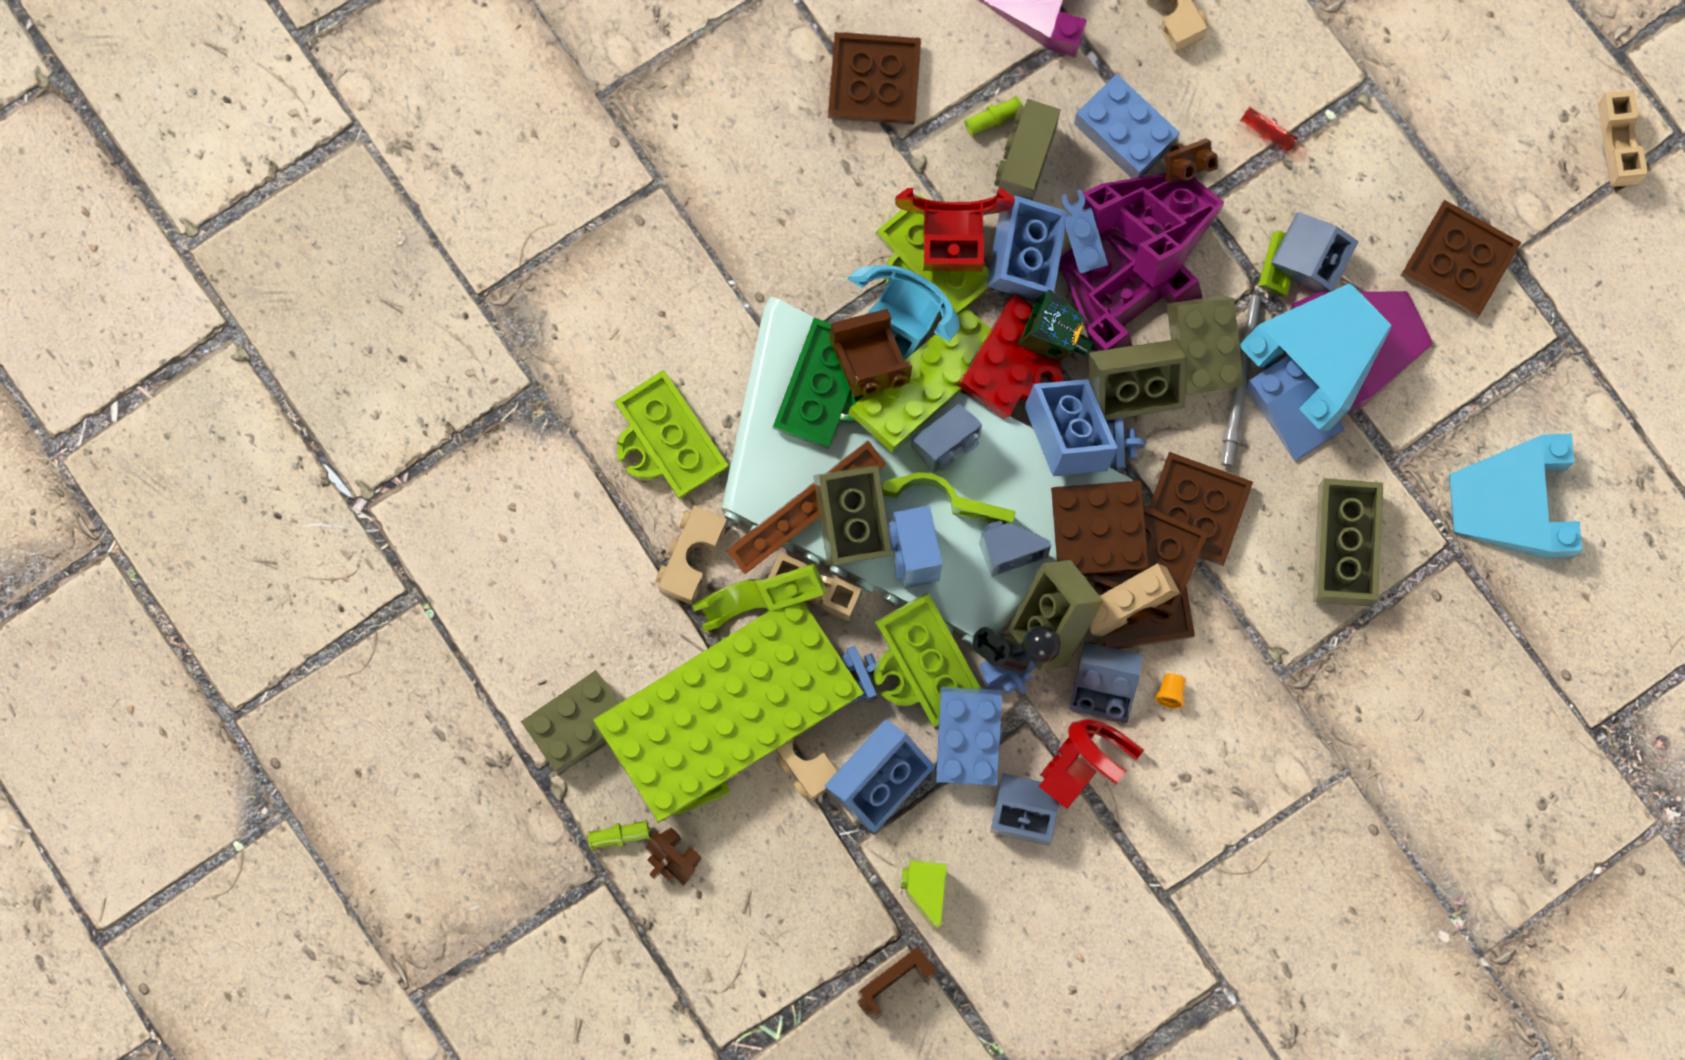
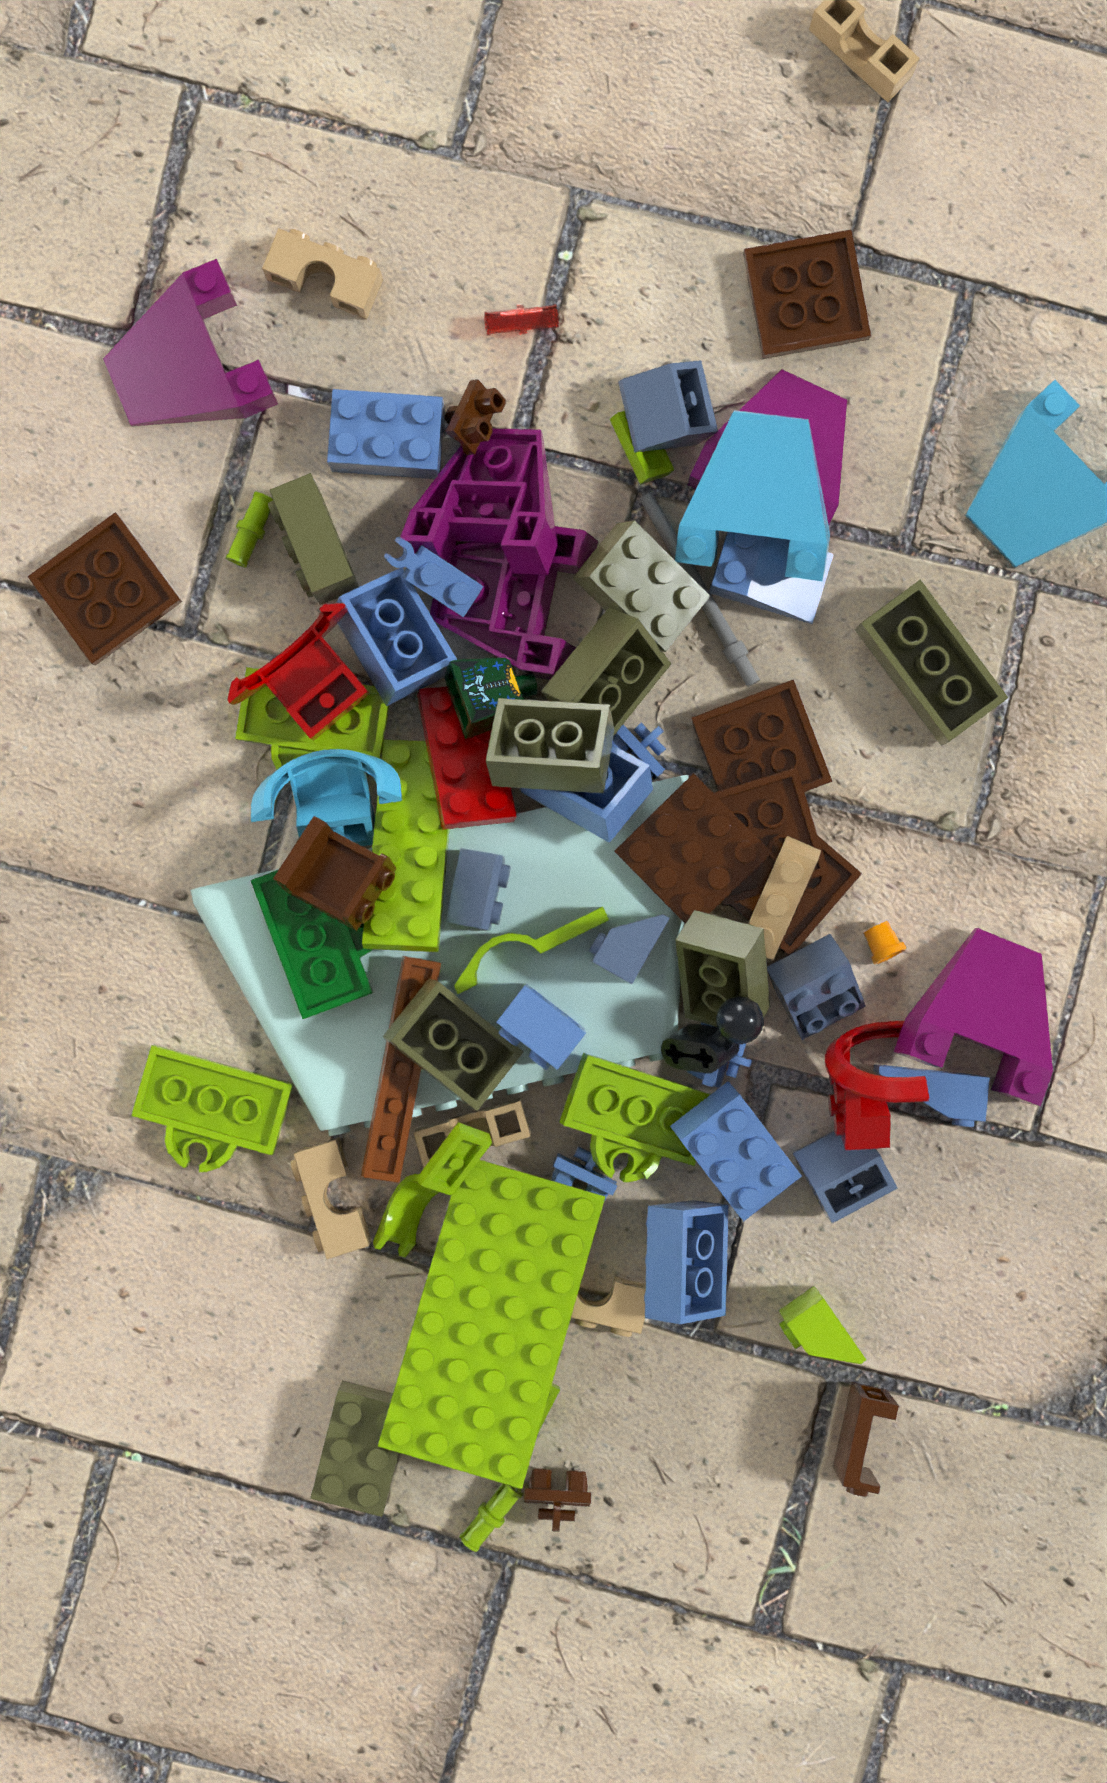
camera: 35 degrees left, 10 degrees up
none -> olive brick [486,698,614,793]
none -> medium blue slope [873,1064,990,1127]
none -> magenta wedge [894,928,1053,1106]

